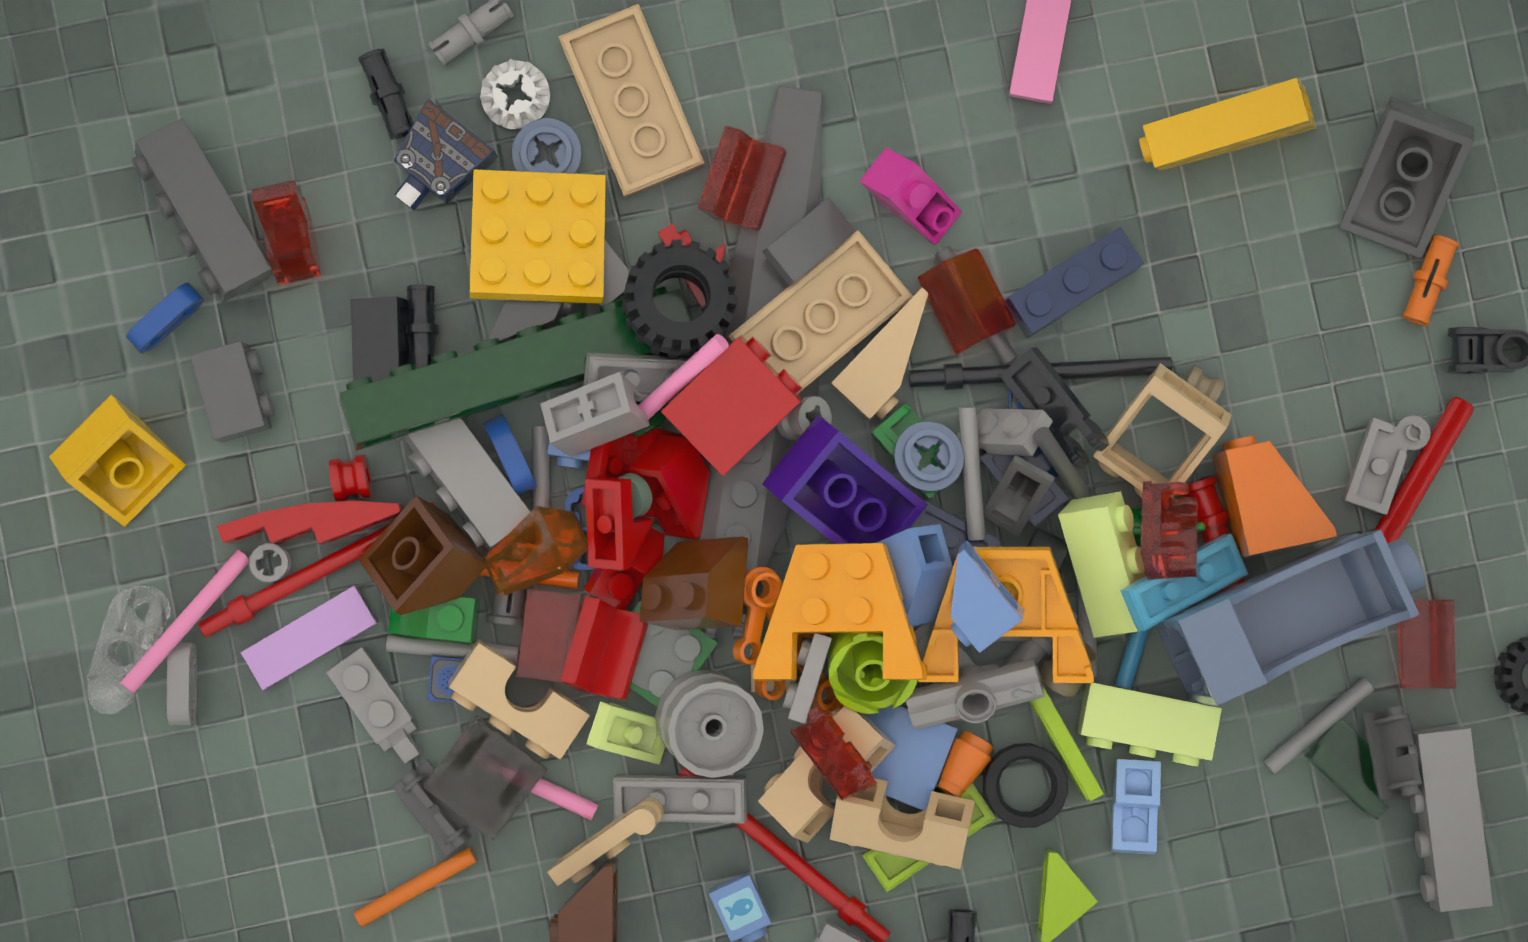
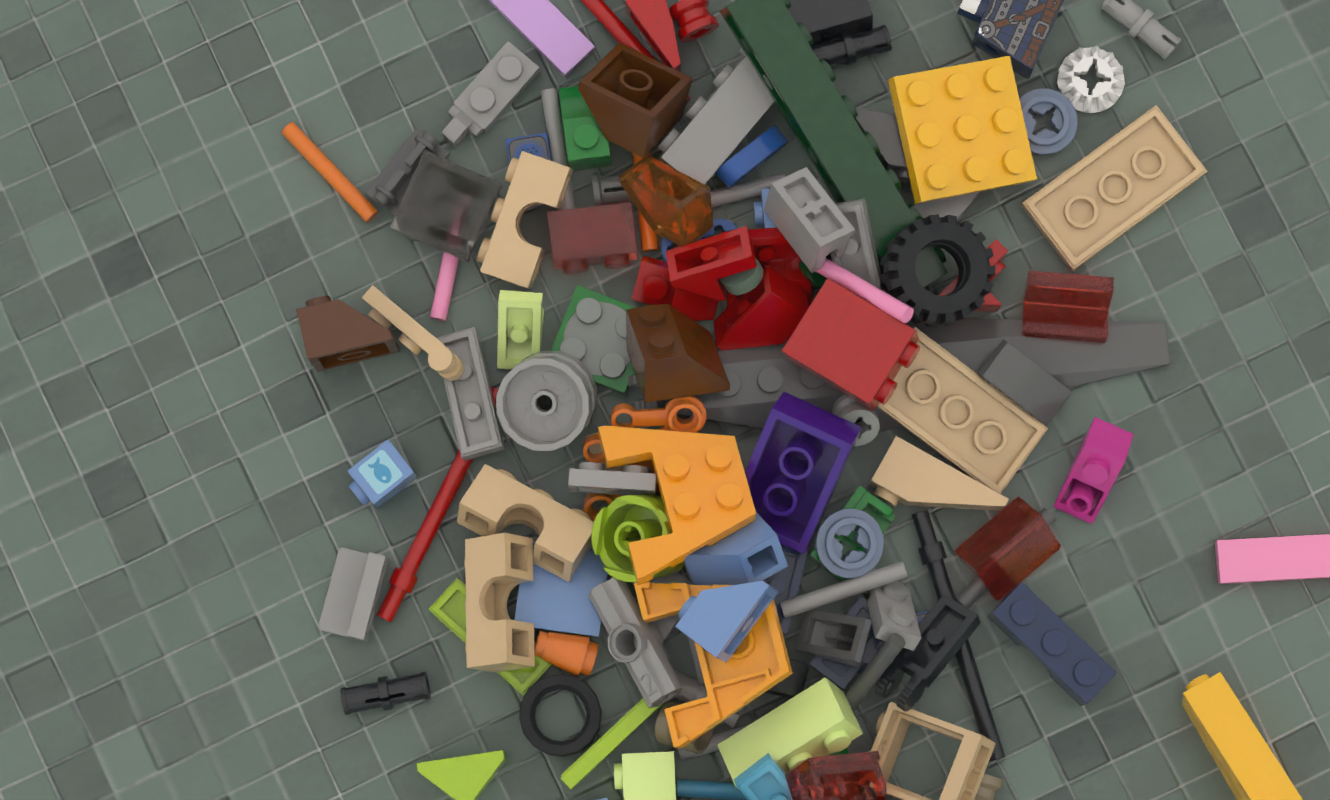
camera: 75 degrees right, 5 degrees down
red panel [560,596,648,701] -> none
clear red hinge [790,706,877,800] -> none

